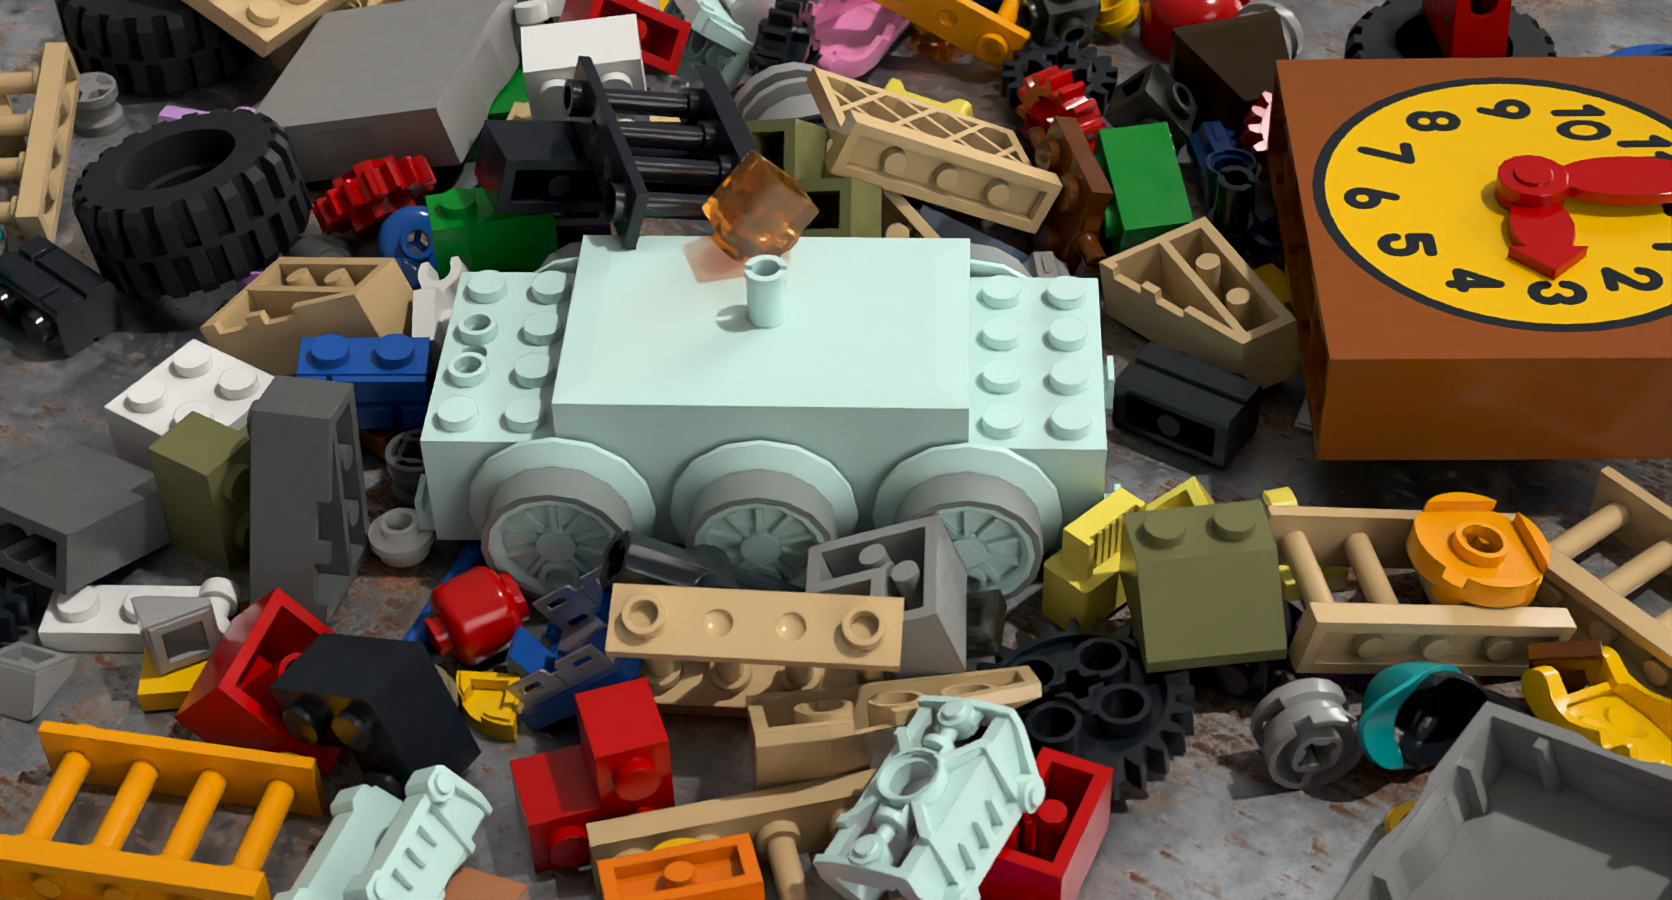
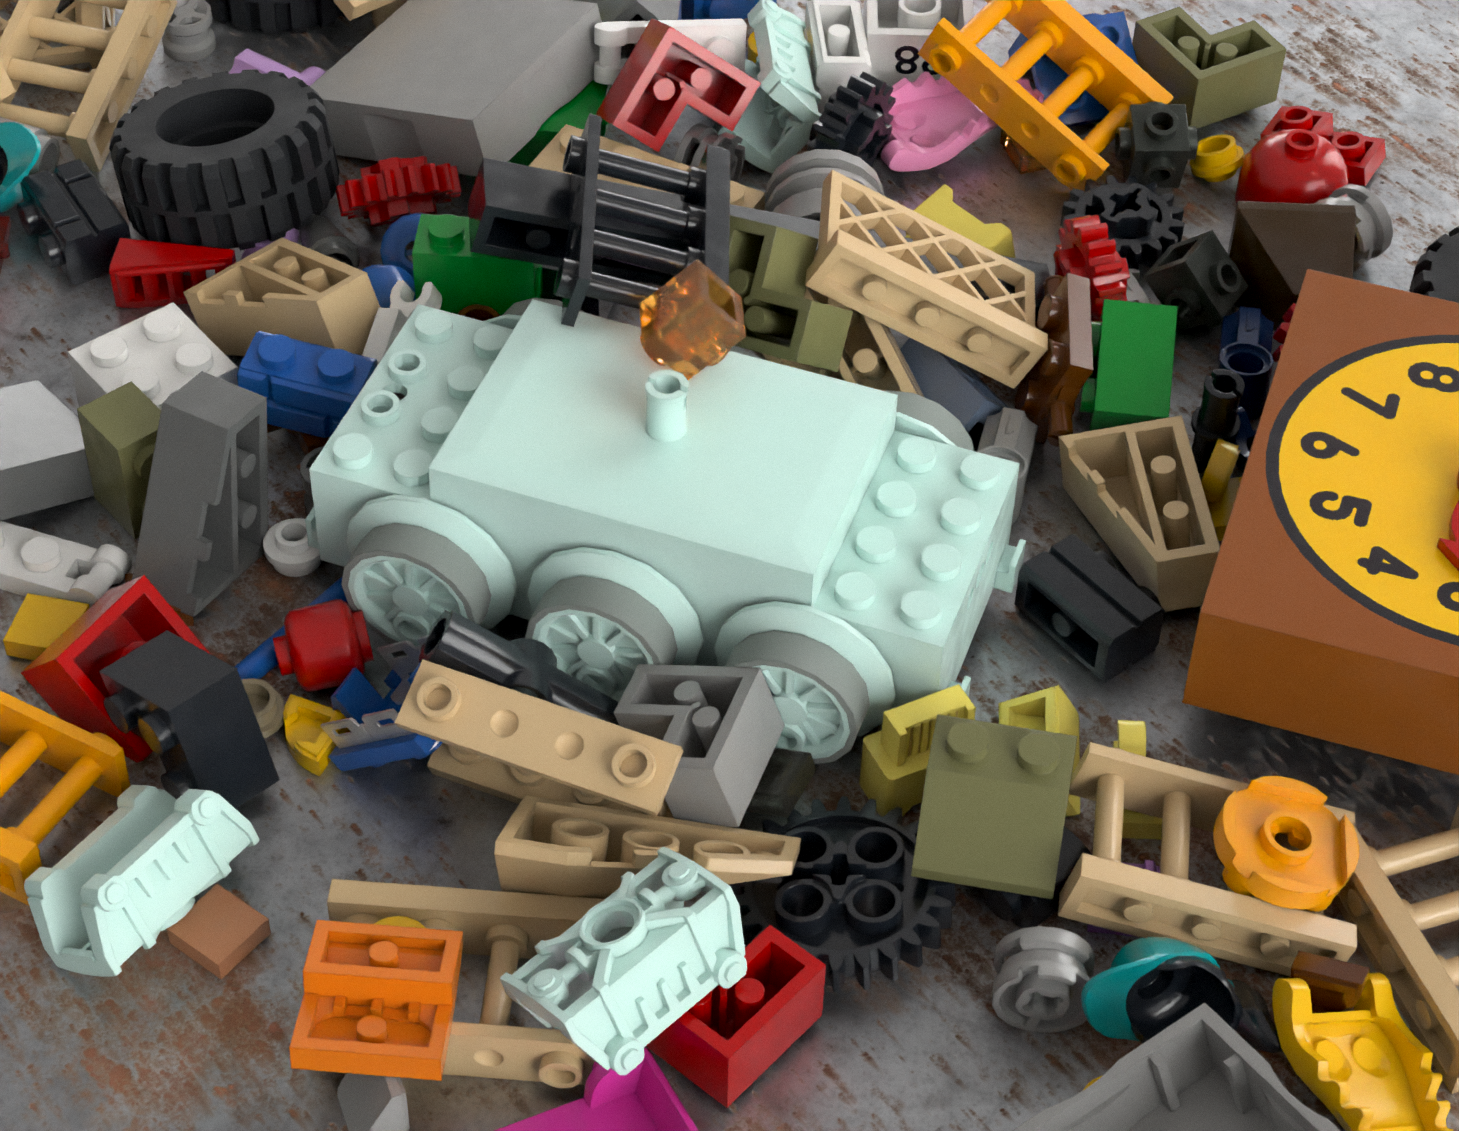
camera: 15 degrees right, 5 degrees up
light grey slope [131,596,221,676] -> none
red brick [509,677,675,874] -> none
white brick [520,13,651,121] -> none
none -> red slope [109,238,236,308]
none -> yellow tile [1201,438,1241,504]

